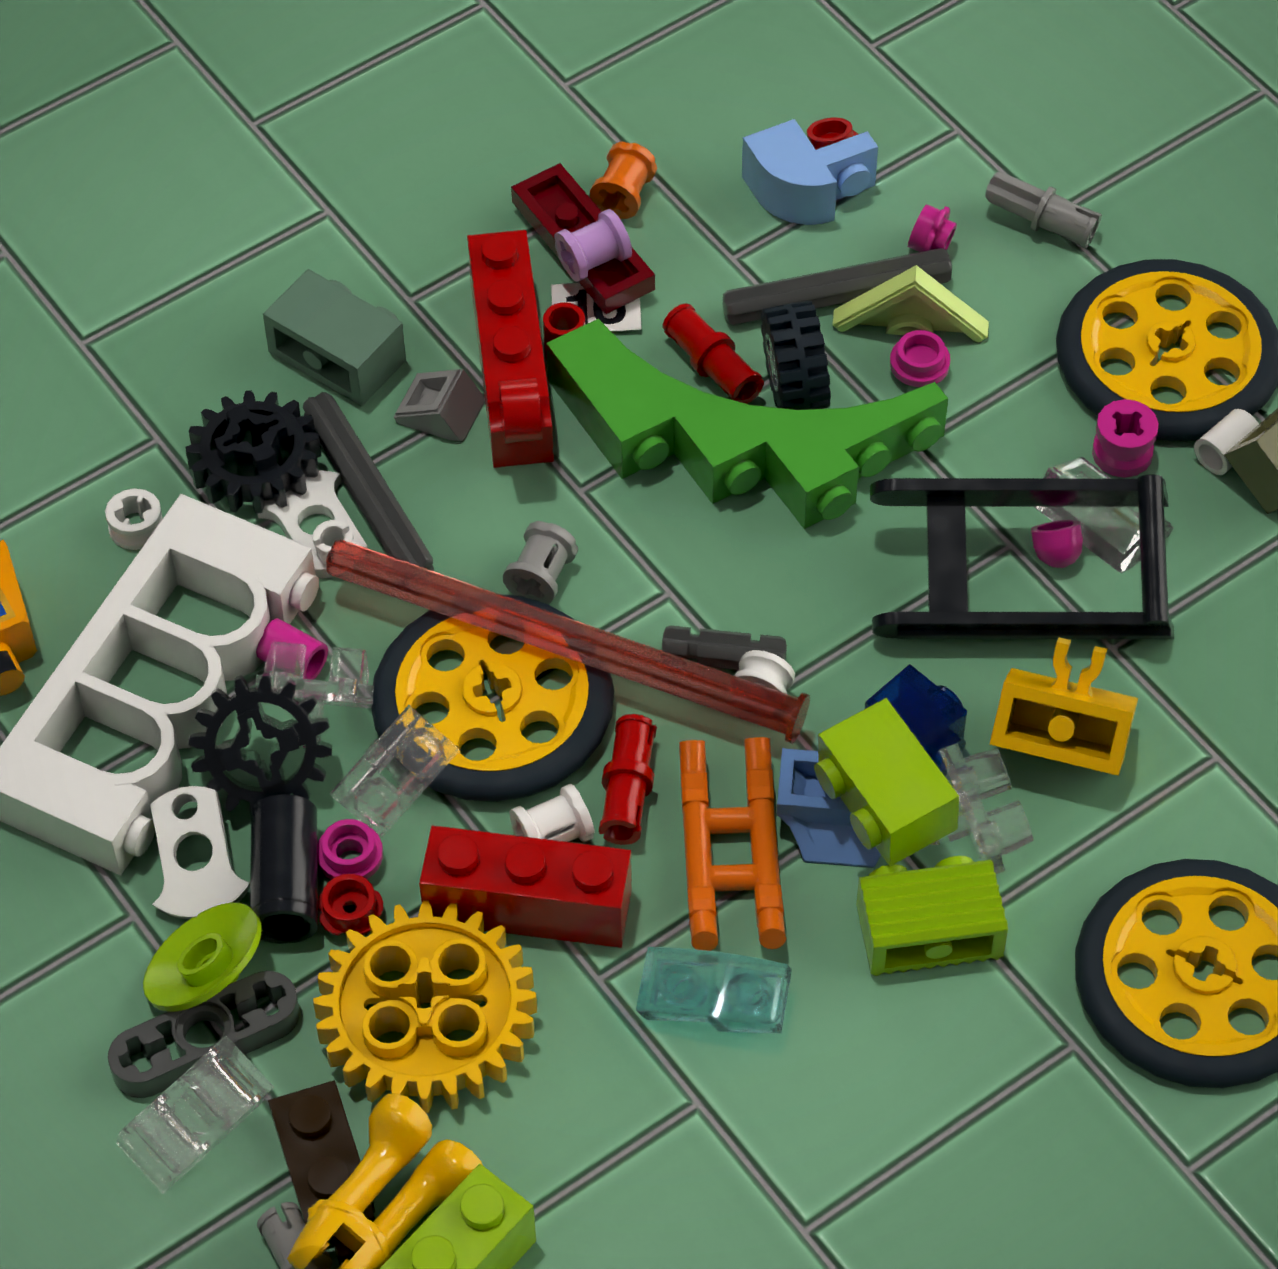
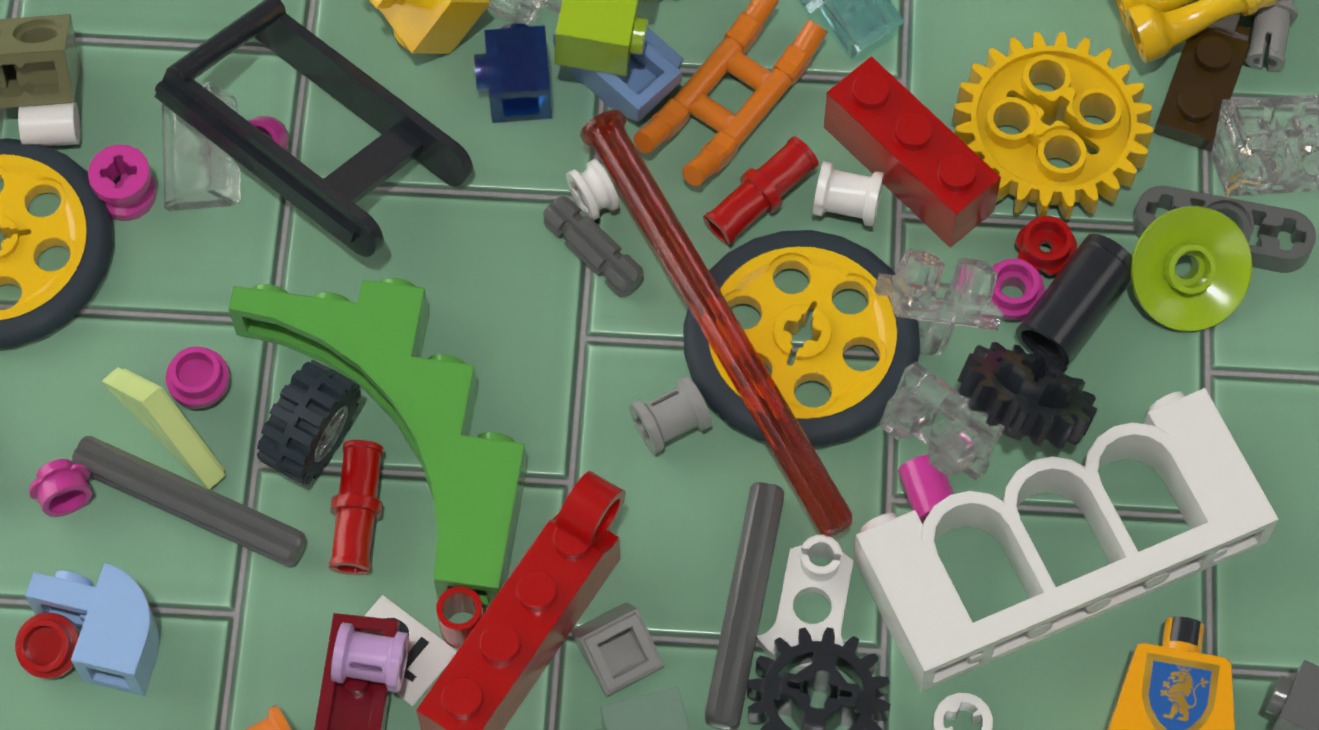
camera: 140 degrees left, 10 degrees up
white piece [150,786,250,919] -> none

